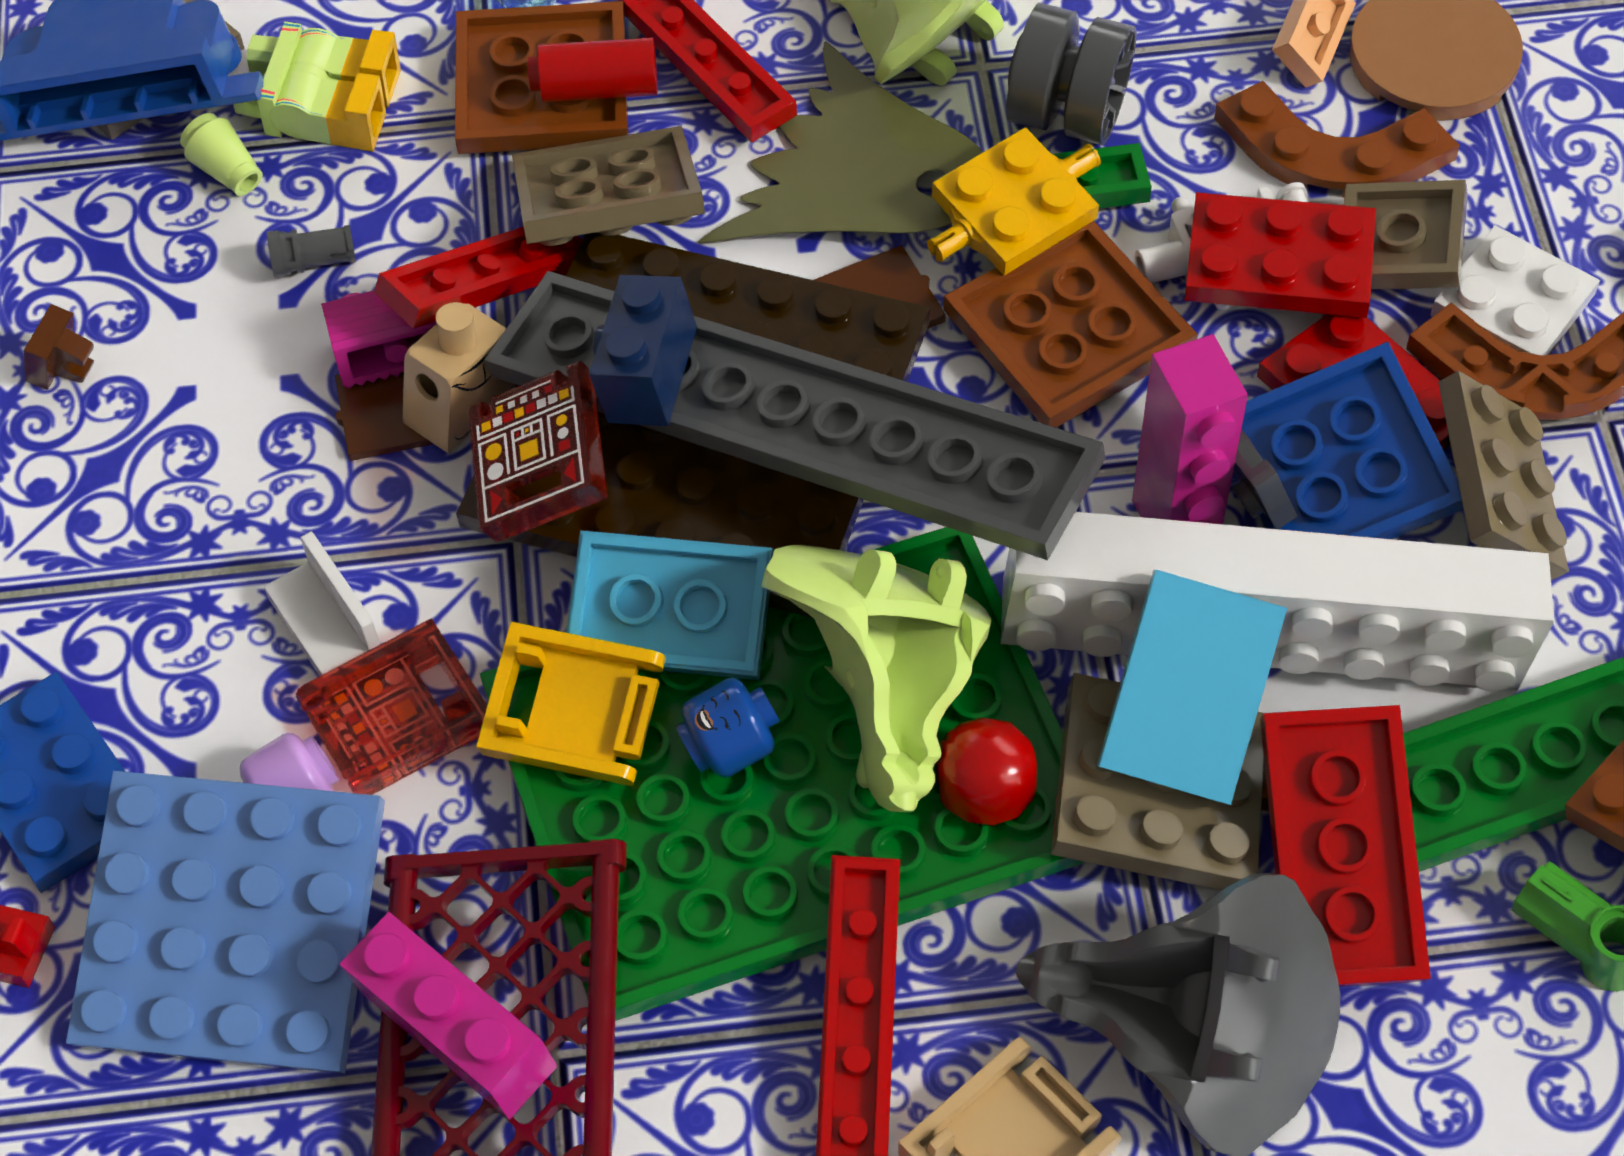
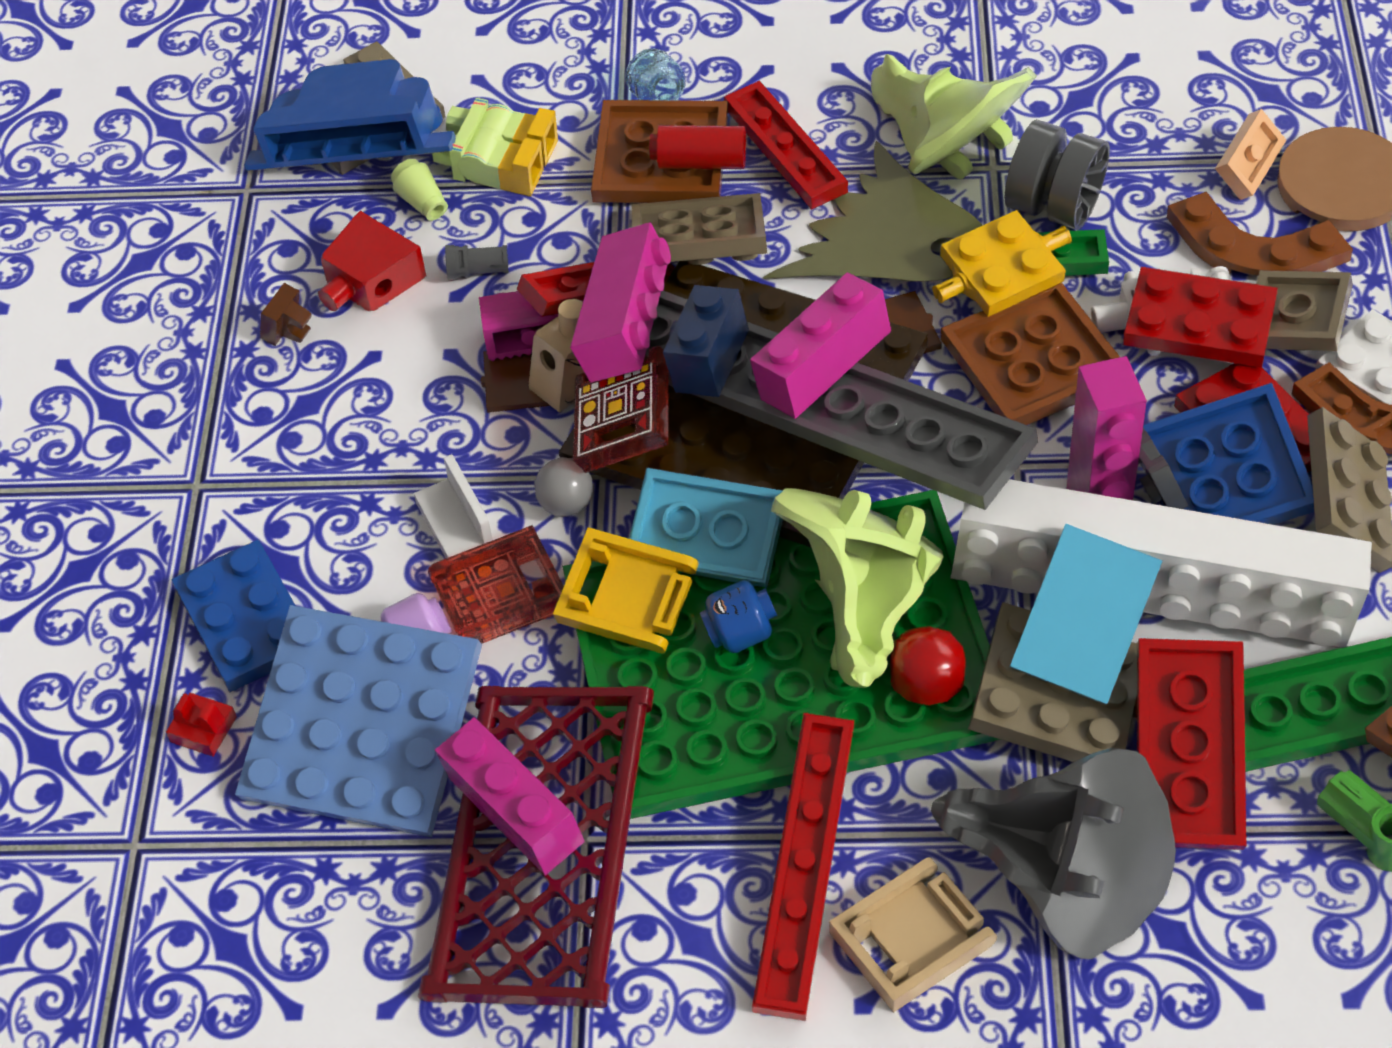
camera: 10 degrees right, 5 degrees down
none -> red torso [318,211,427,311]
none -> light grey piece [534,457,593,517]
none -> dark pink brick [570,222,671,383]
none -> dark pink brick [750,272,891,419]

